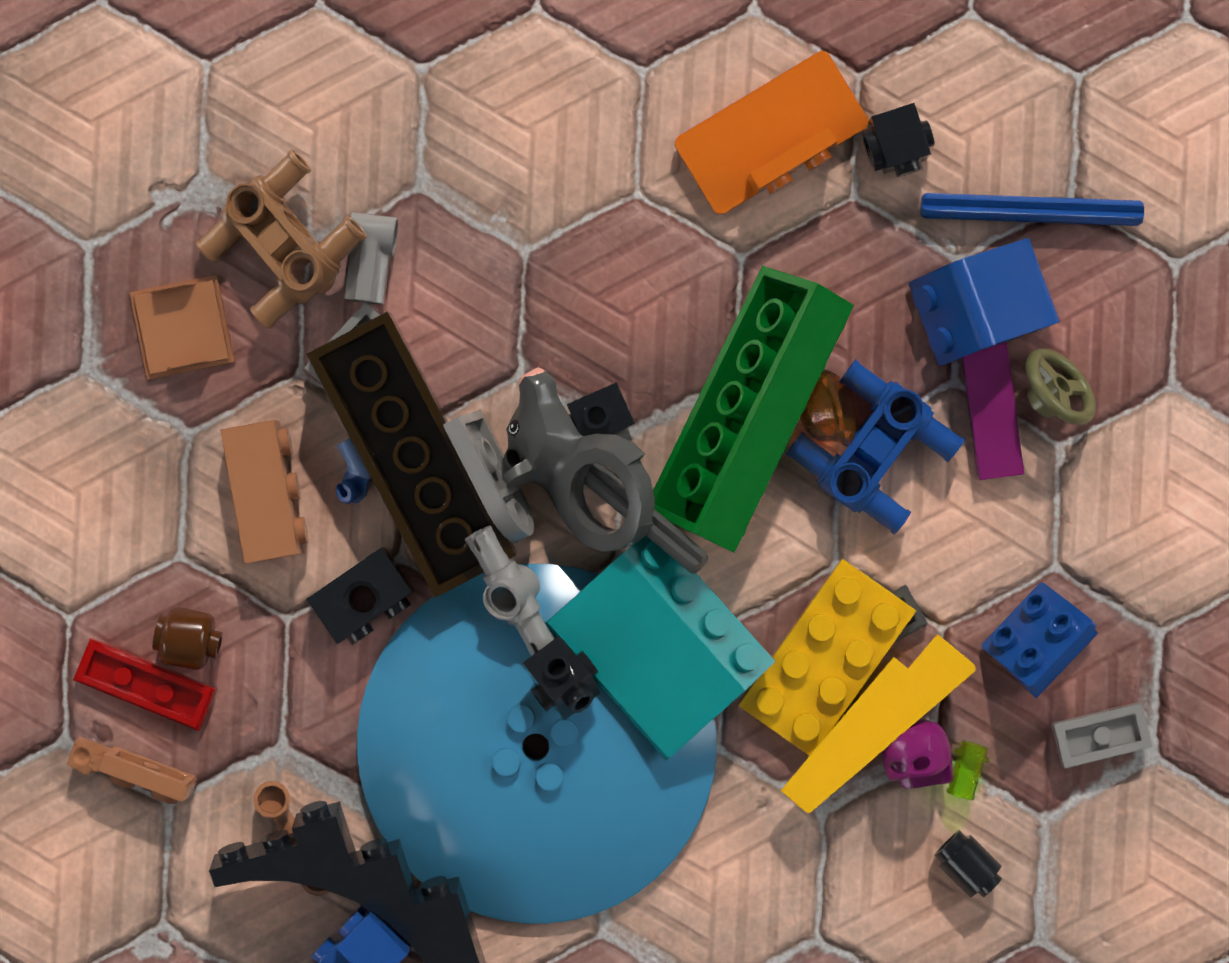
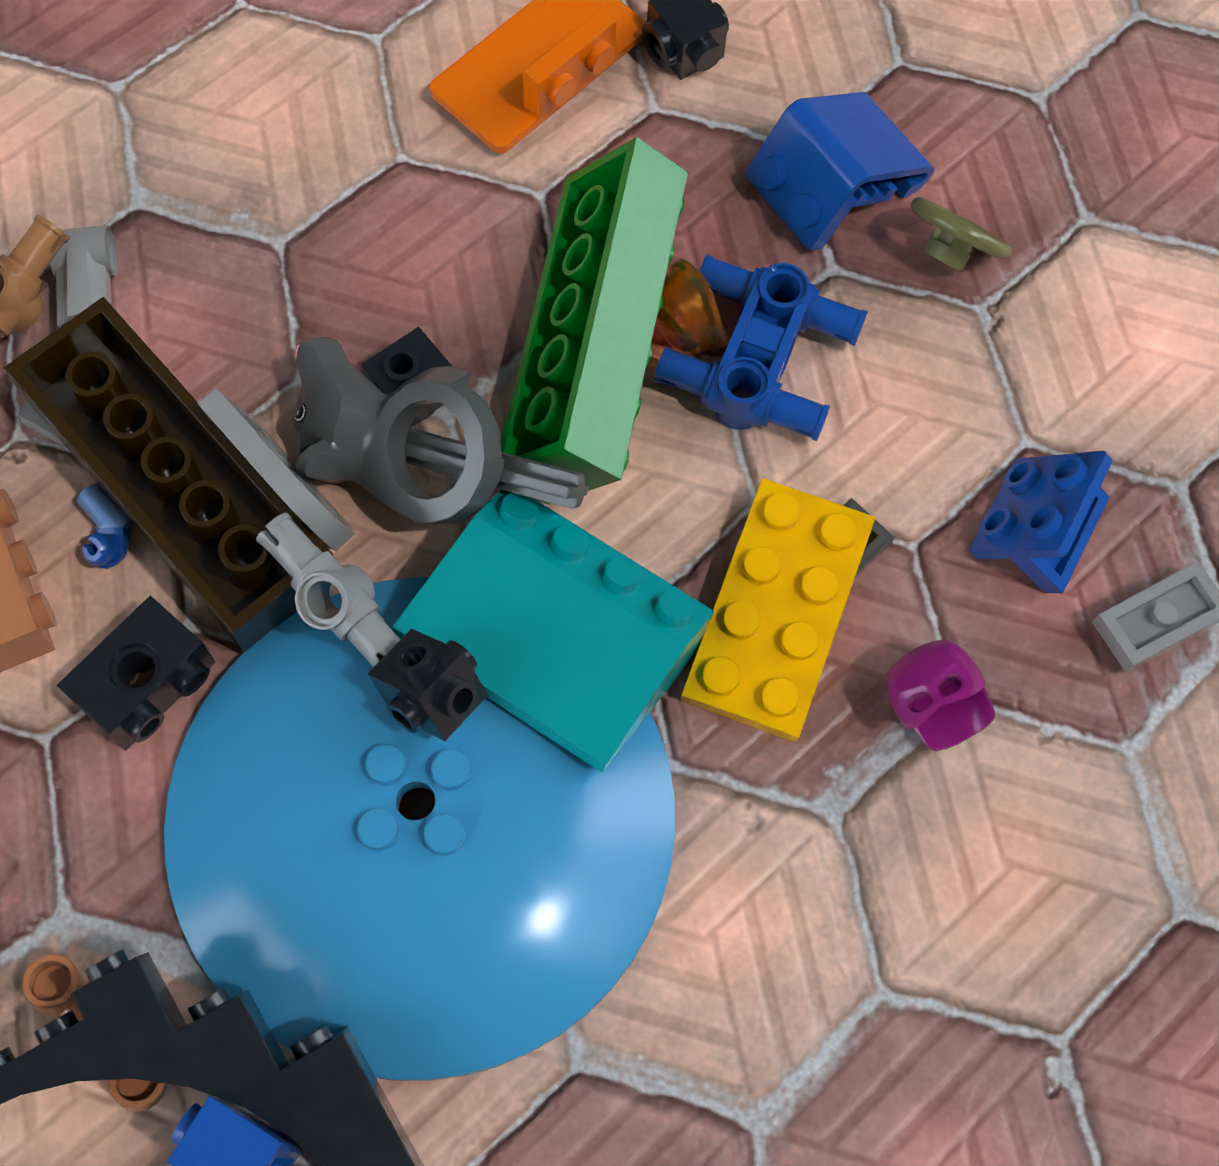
camera: 15 degrees left, 20 degrees down
yellow wedge [780,634,976,813] -> none
blue axle [920,193,1144,226] -> none
black brick [934,830,1002,898] -> none
clear neon green pin [946,740,990,800] -> none
magenta tile [961,342,1024,480] -> none

